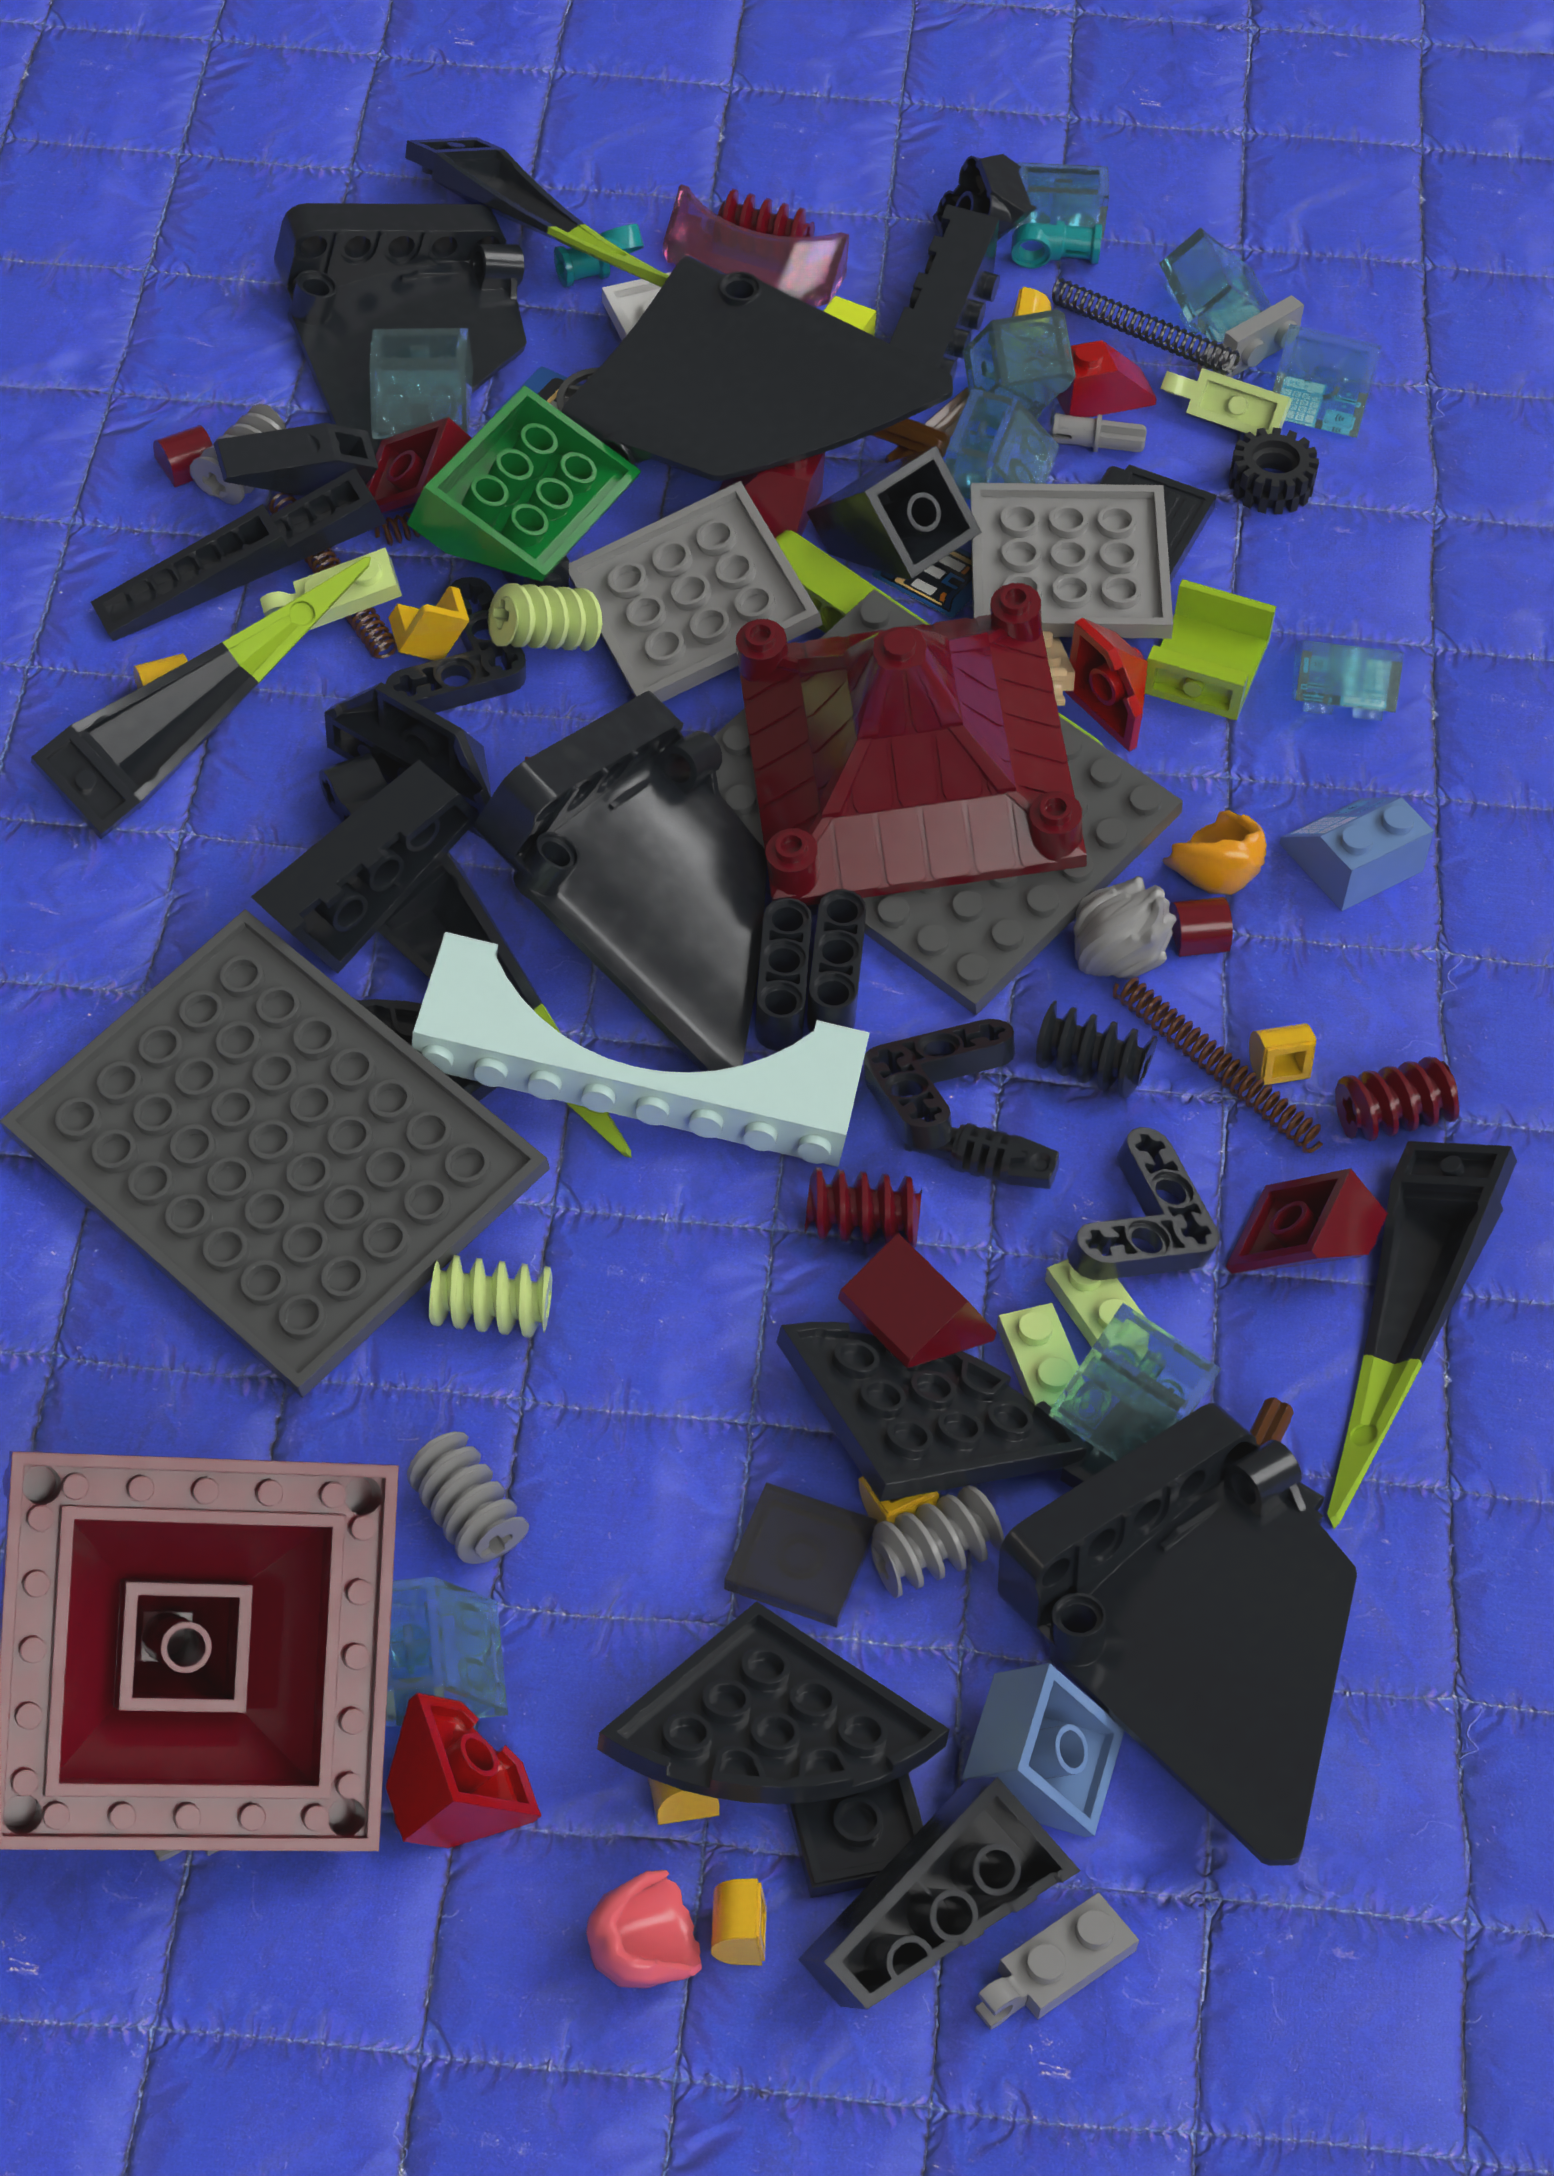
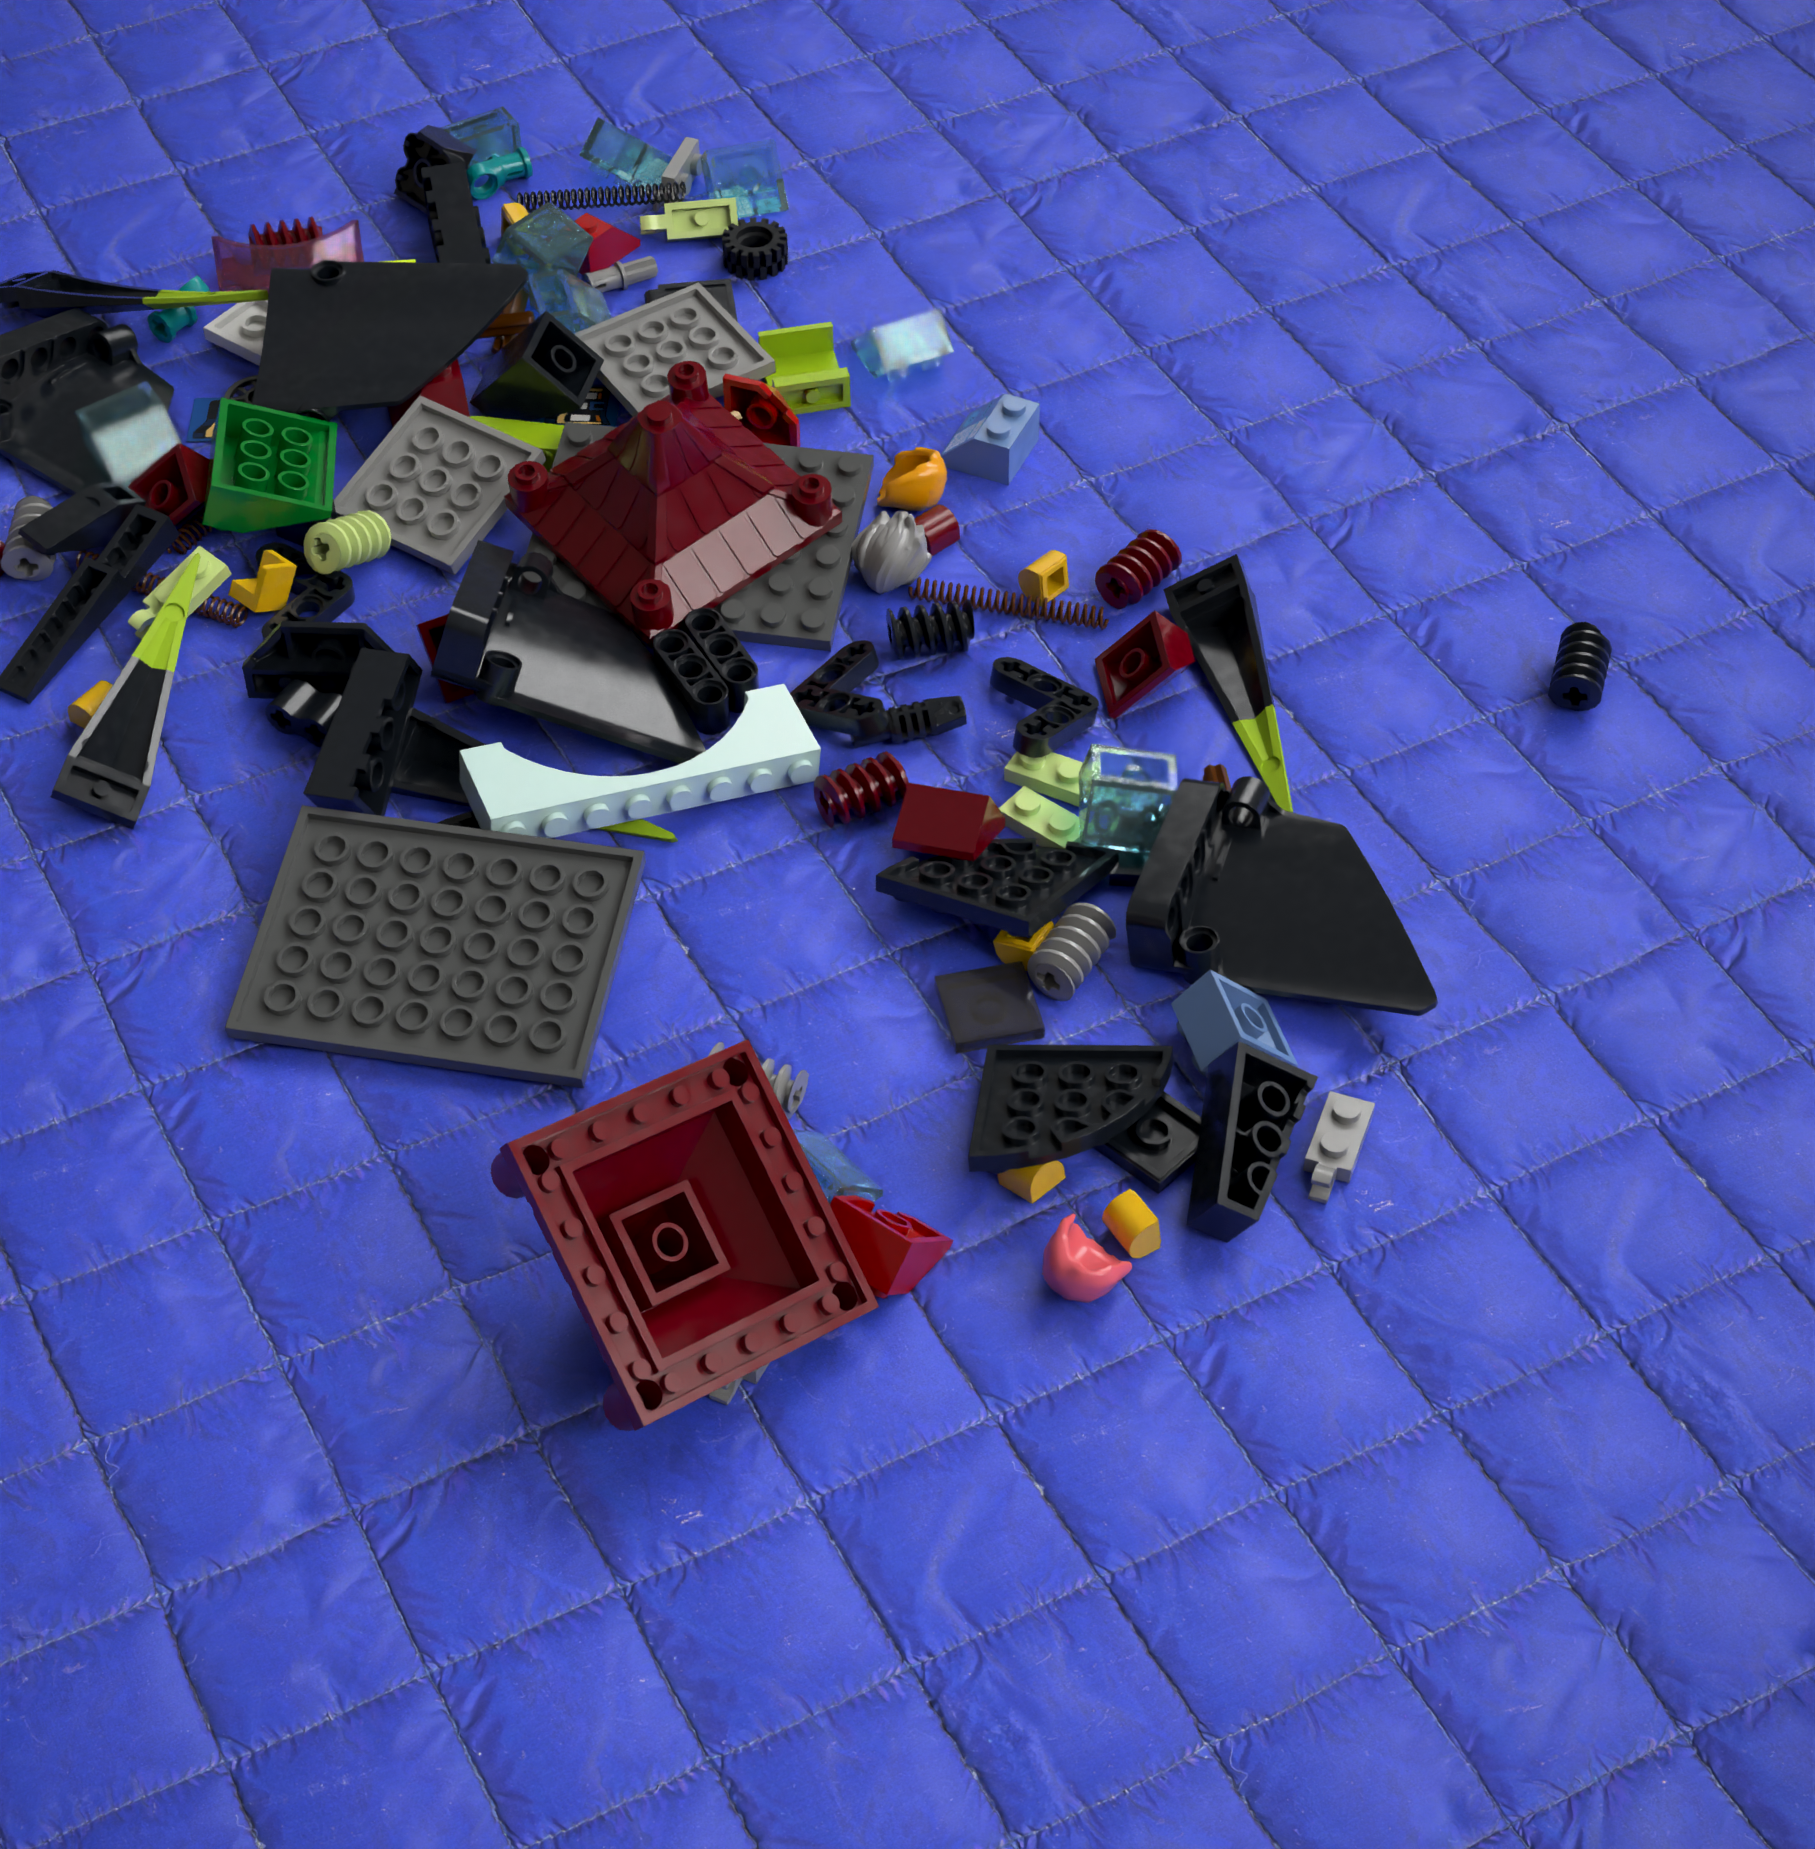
camera: 30 degrees left, 5 degrees down
yellowish green piece [429,1255,552,1338] -> none

